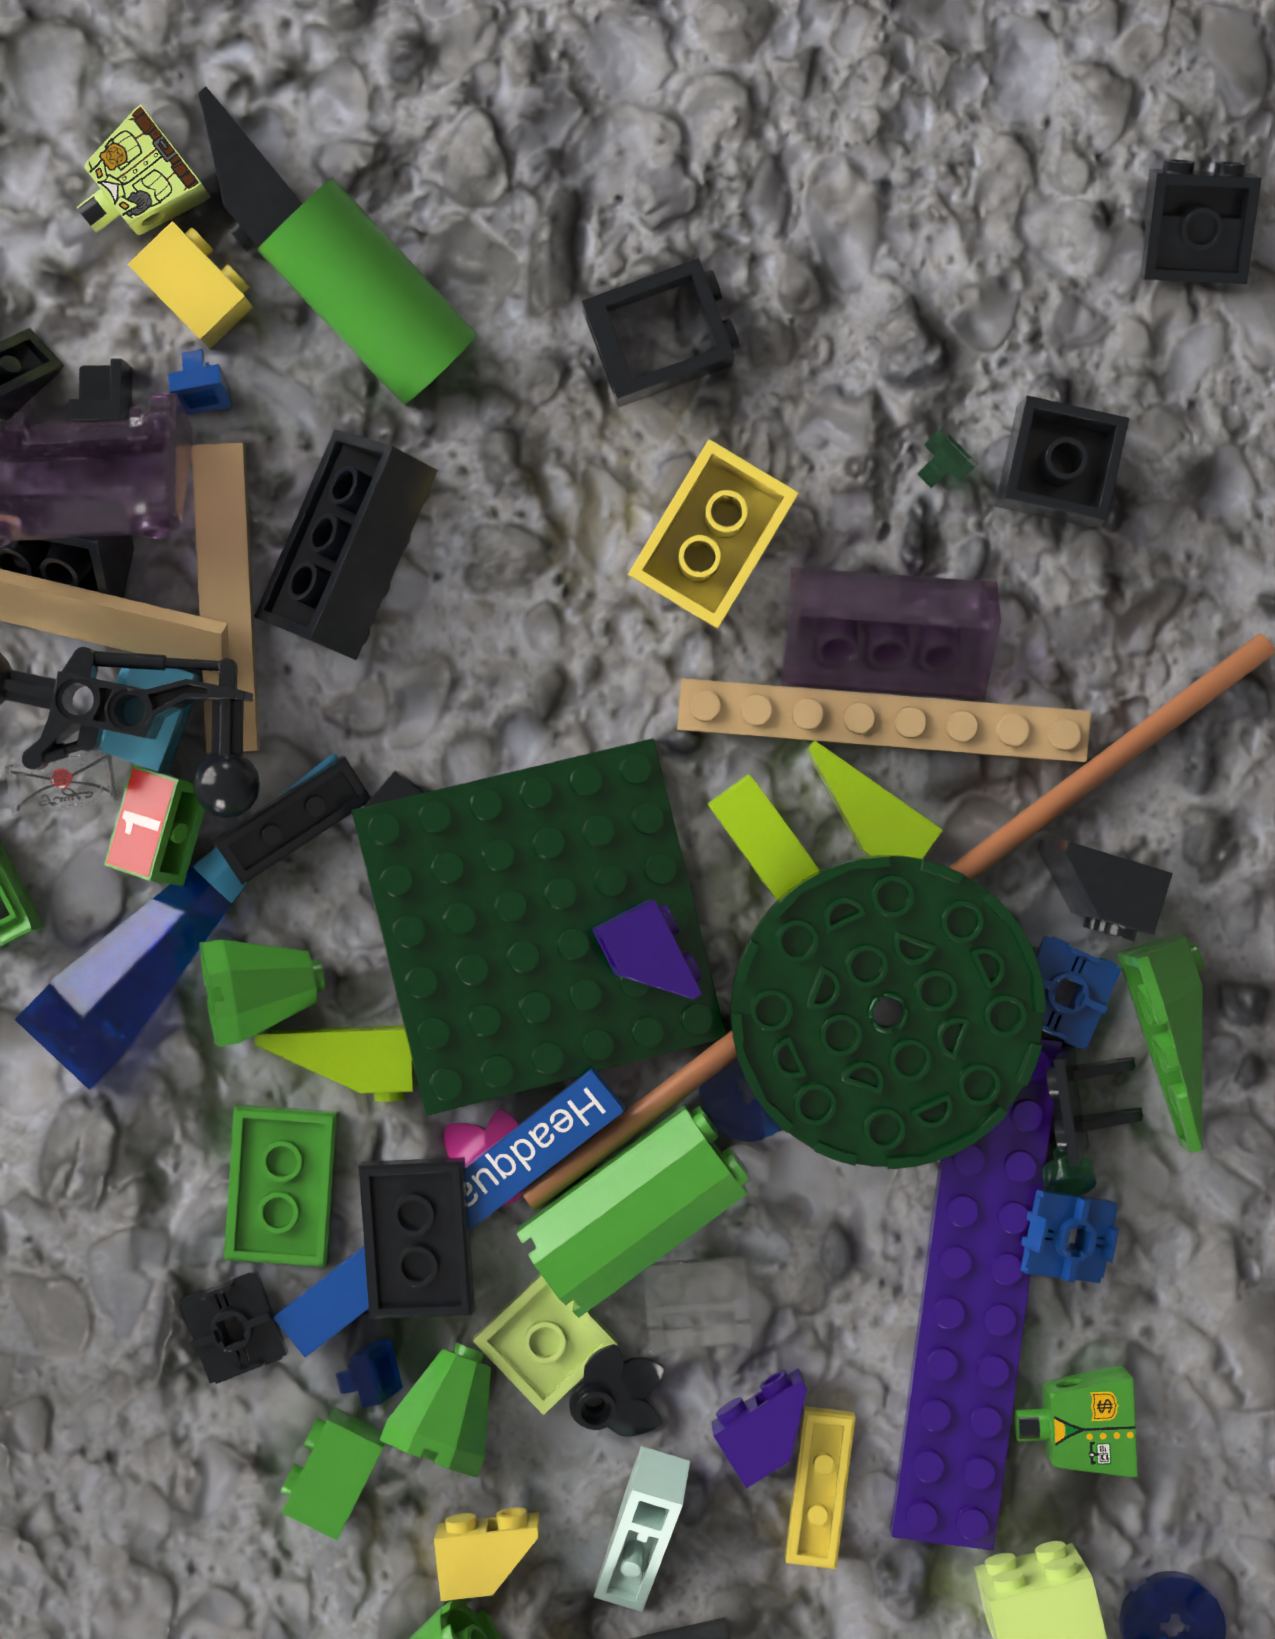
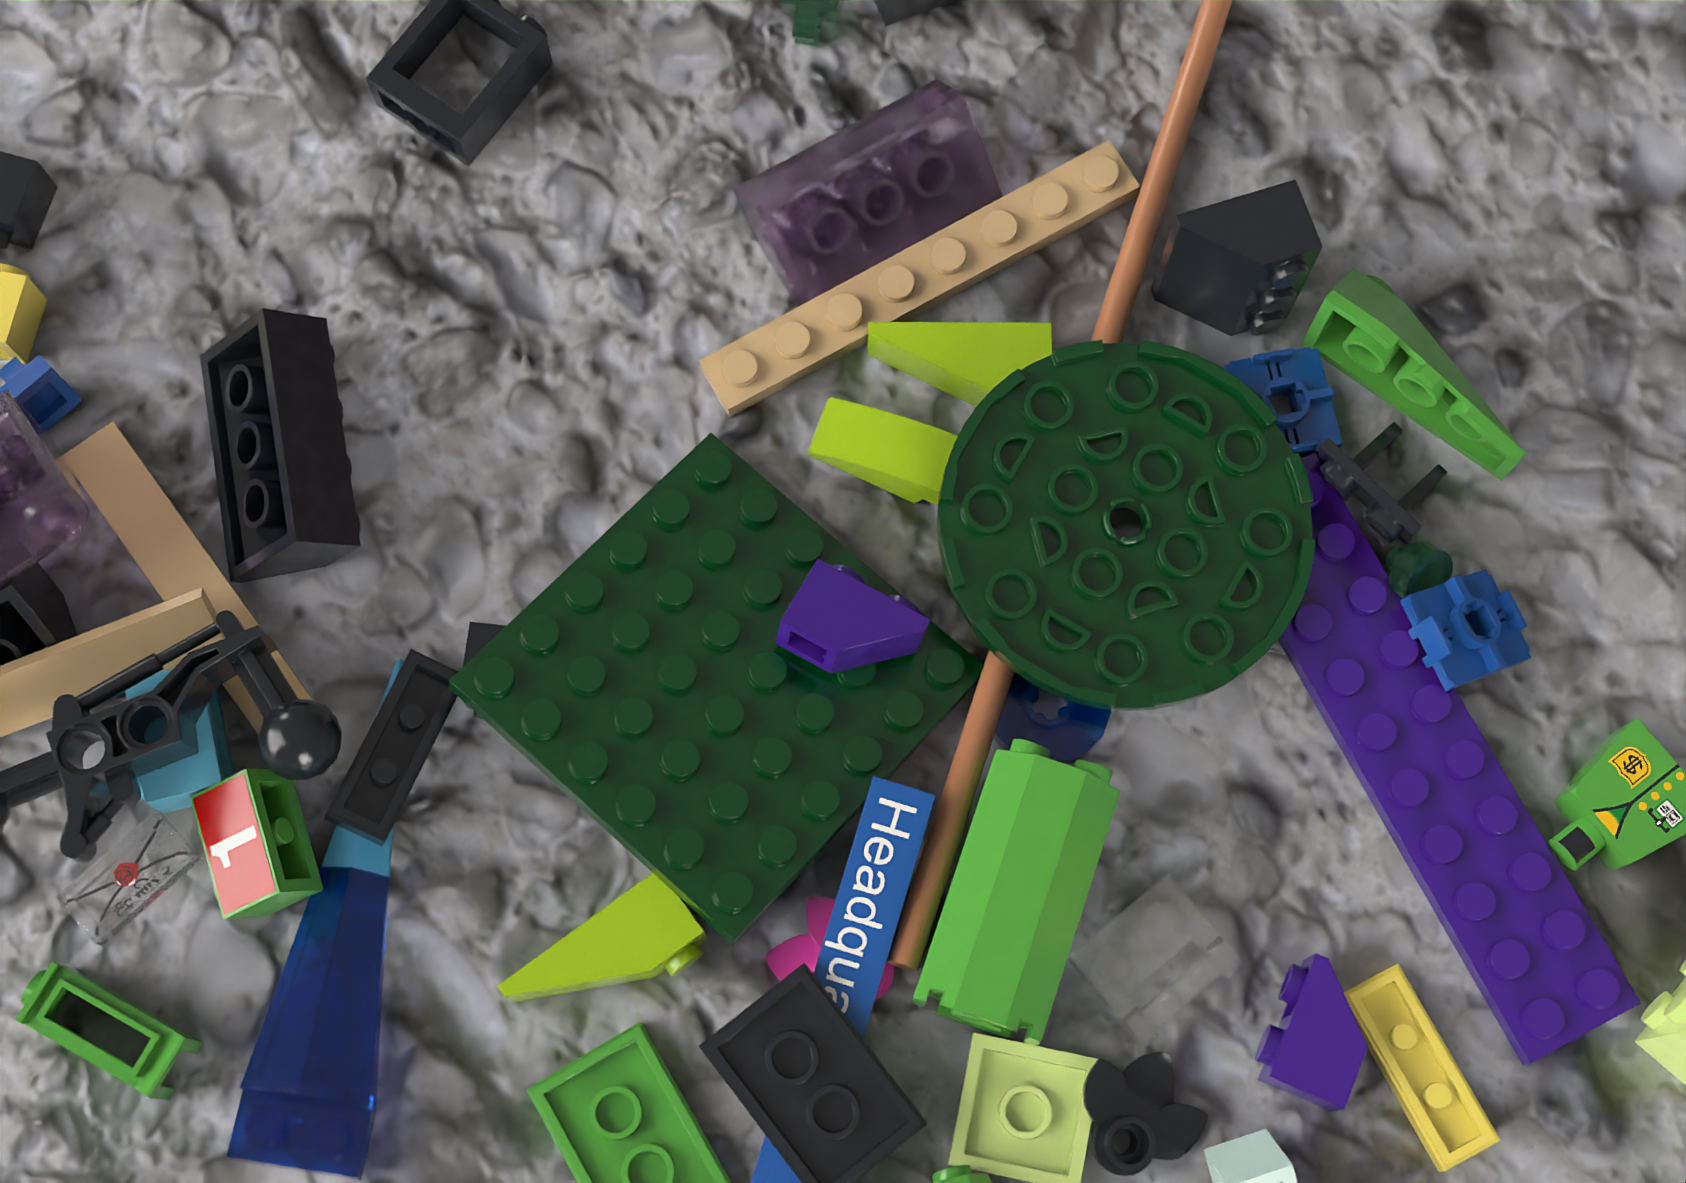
camera: 30 degrees left, 15 degrees down
bright green cone [199,939,325,1047] -> none
bright green brick [257,177,477,405] -> none
light yellow brick [628,439,799,629] -> none

